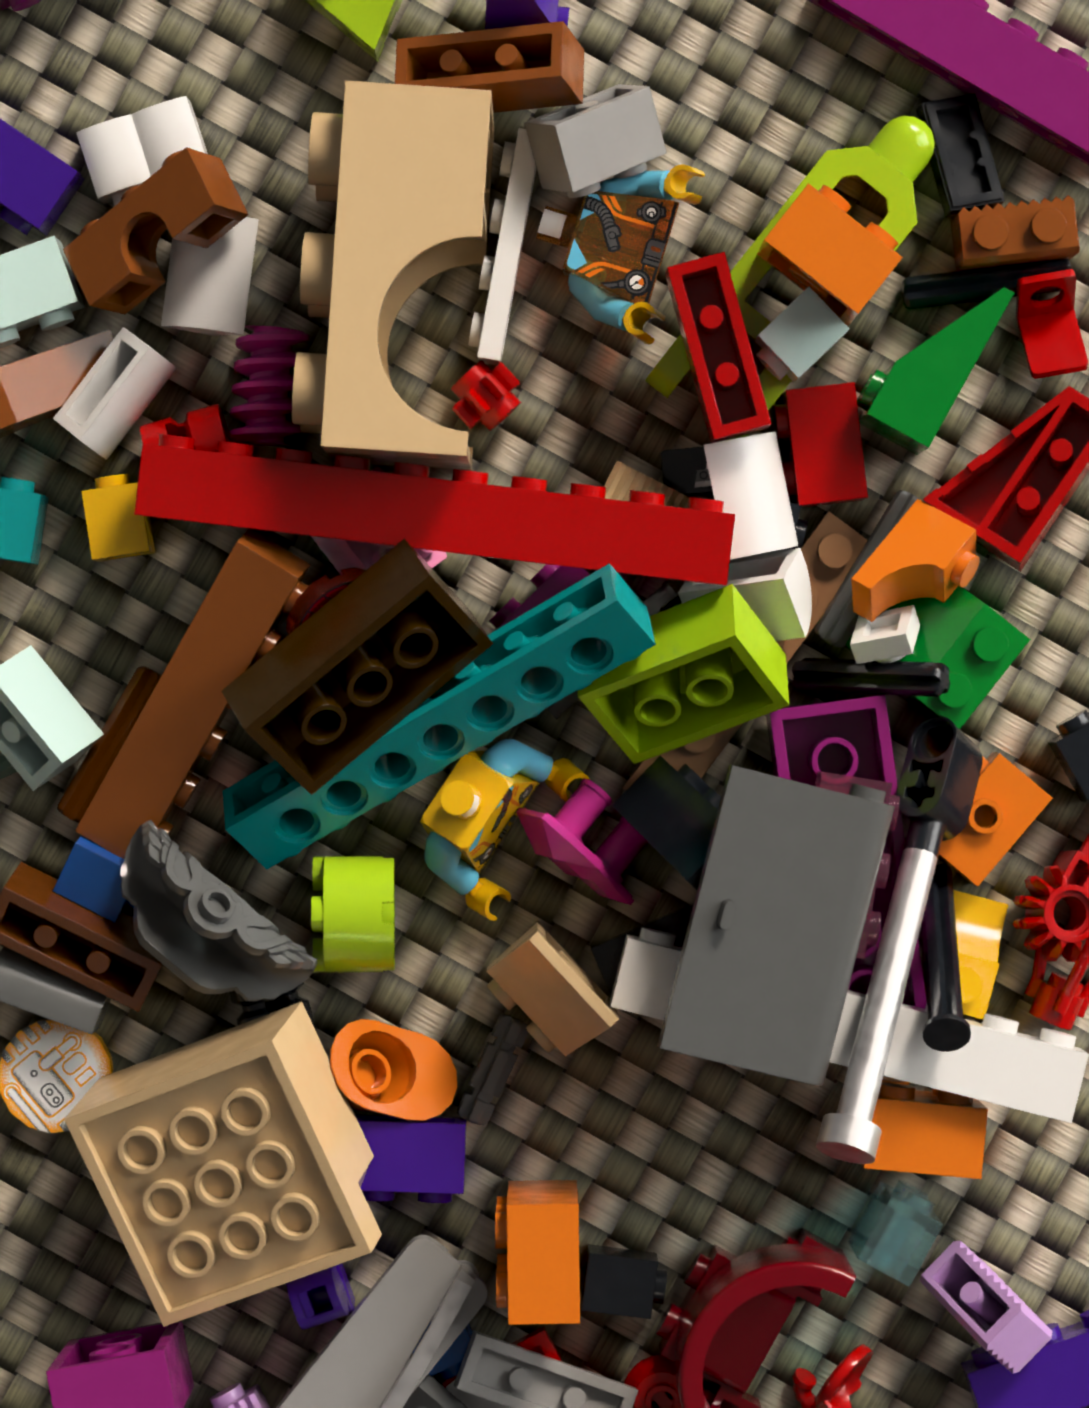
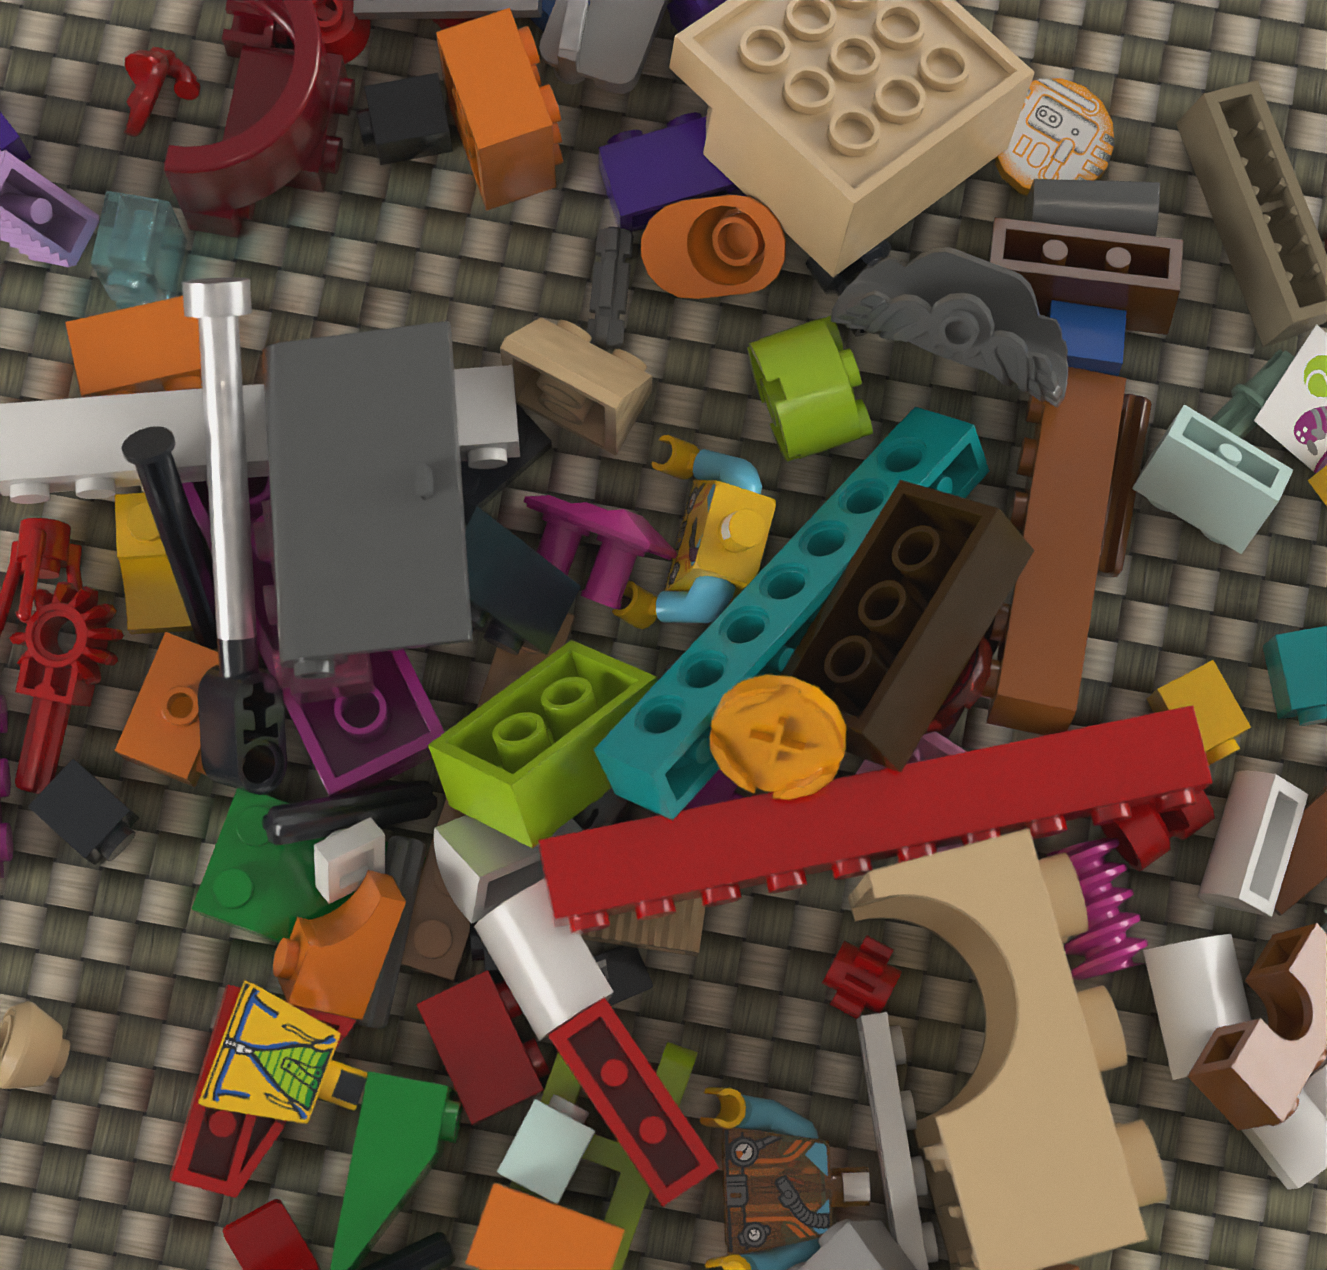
camera: 160 degrees right, 10 degrees down
none -> torso [198,980,368,1124]
none -> light orange tile [710,675,846,800]

